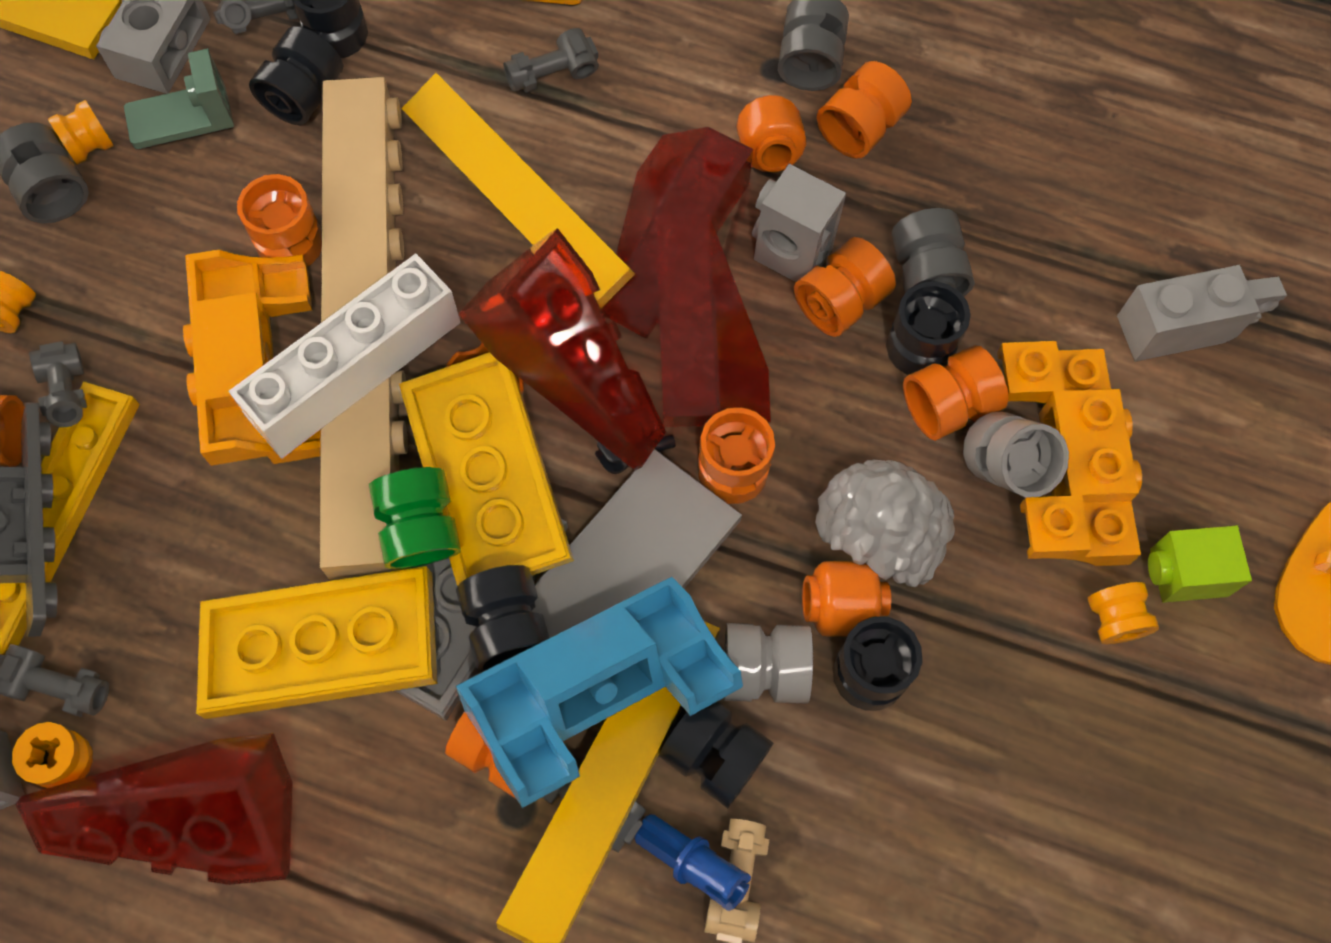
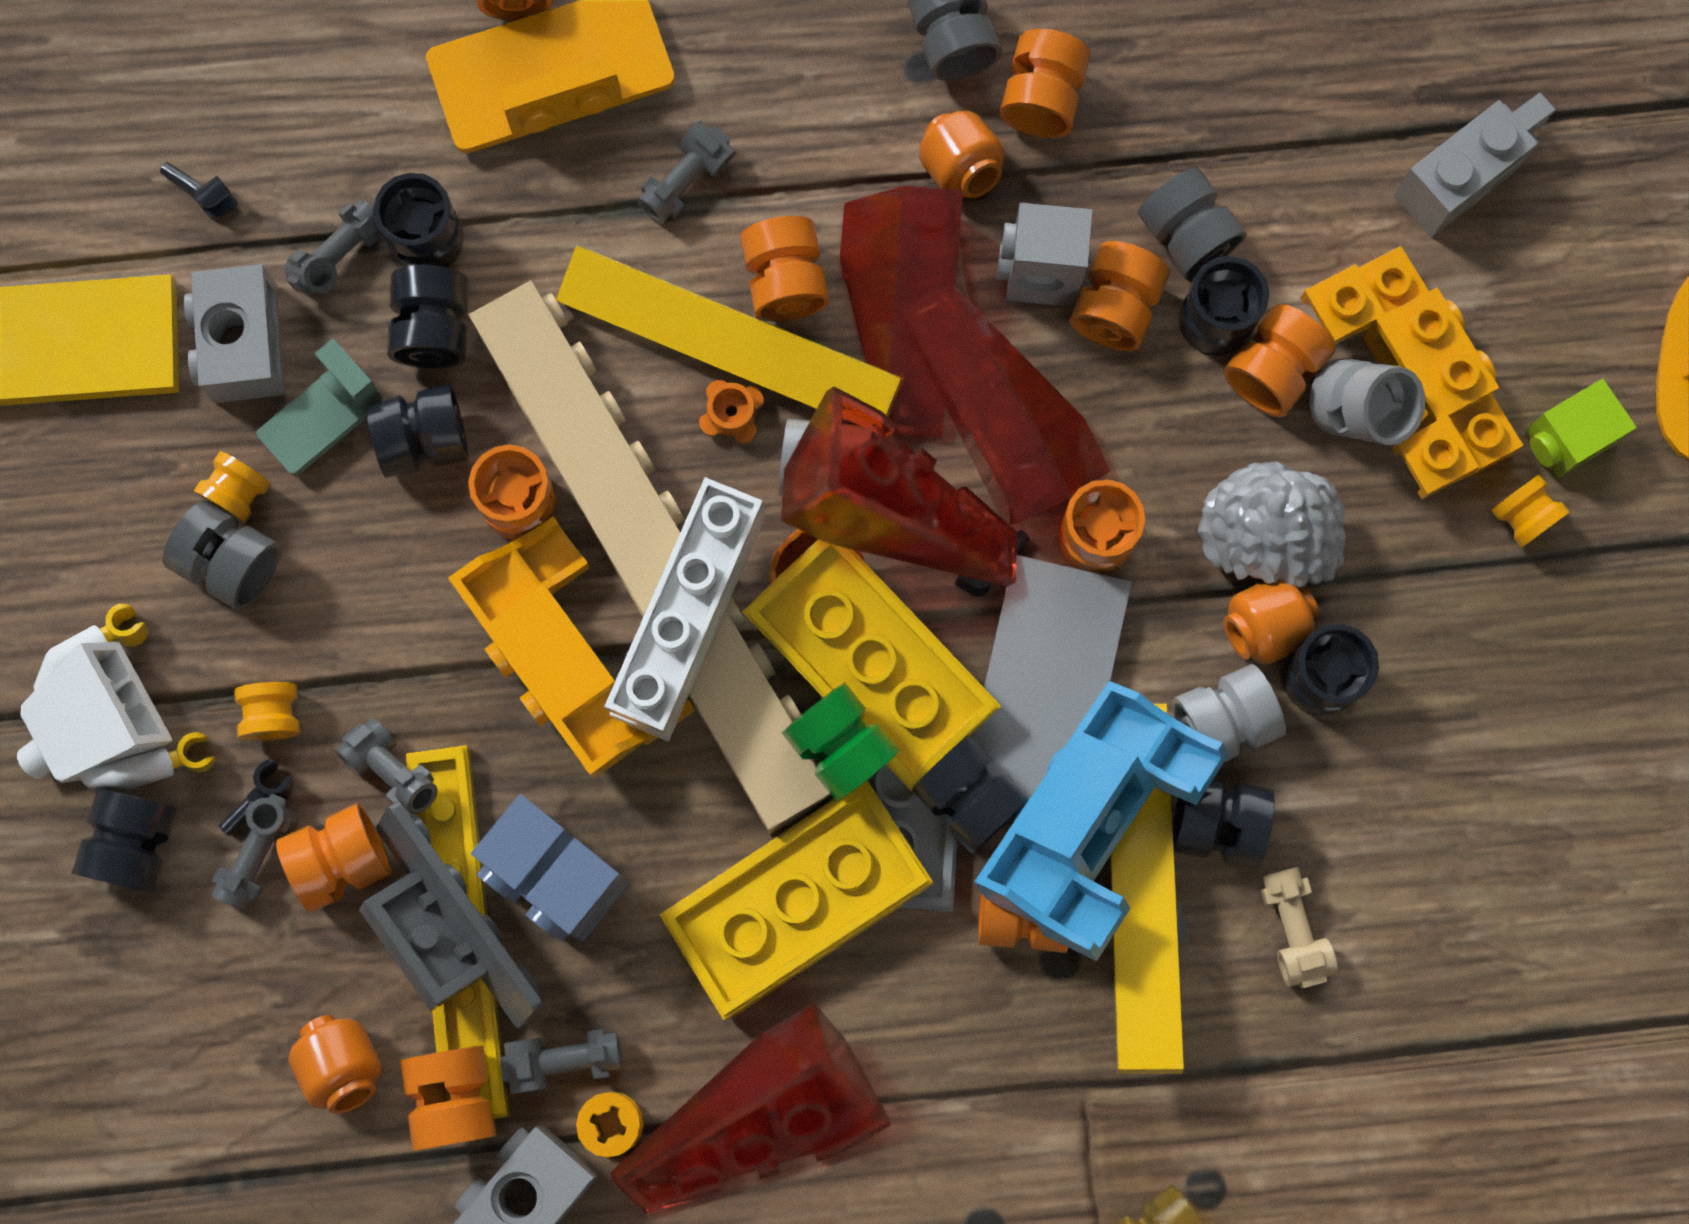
camera: 25 degrees left, 10 degrees up
blue axle [634,814,751,911] -> none
none -> black wheel [366,384,469,478]
none -> sand blue piece [470,794,630,942]
none -> orange plate [699,380,764,443]
none -> orange wheel [740,216,830,322]

